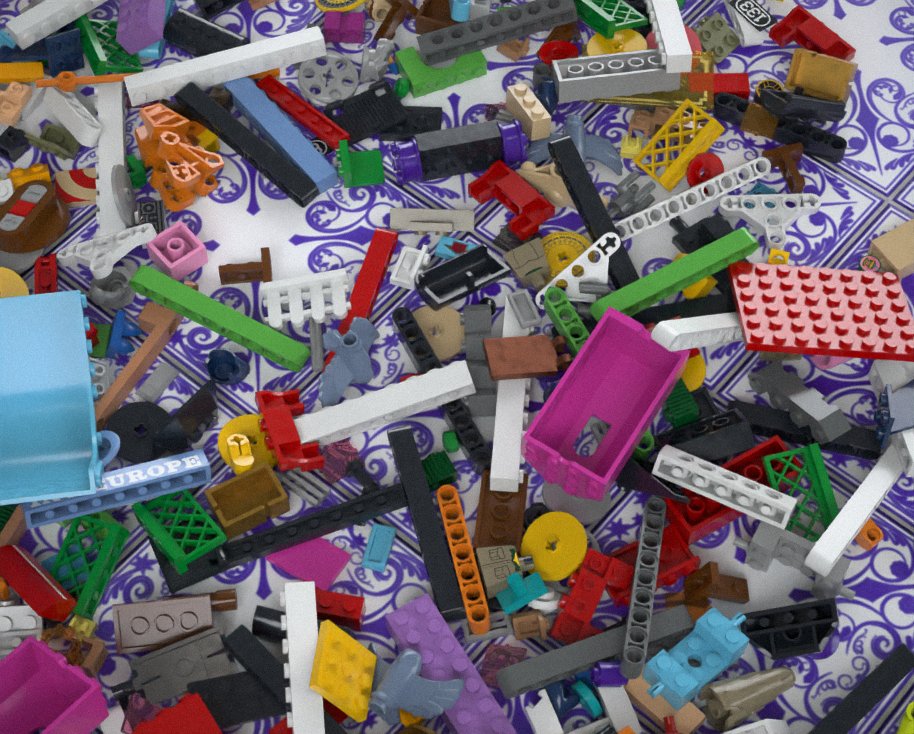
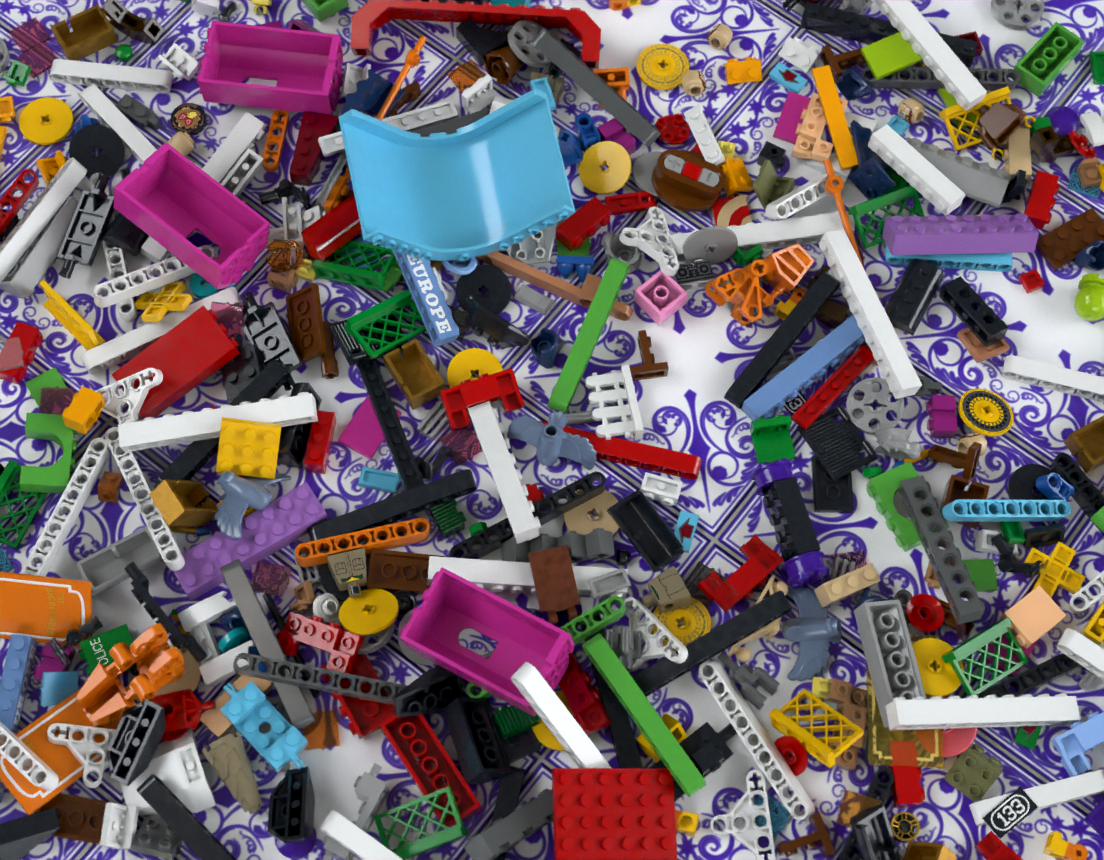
camera: 85 degrees right, 10 degrees up
yellow piece [227,434,254,475] -> none
bracket [390,208,474,236] -> none
teal tile [495,571,549,615] -> none
dark purple brick [590,662,629,688] -> none
white brick [652,444,798,530] -> none
reddish brown bracket [683,561,750,604] -> none

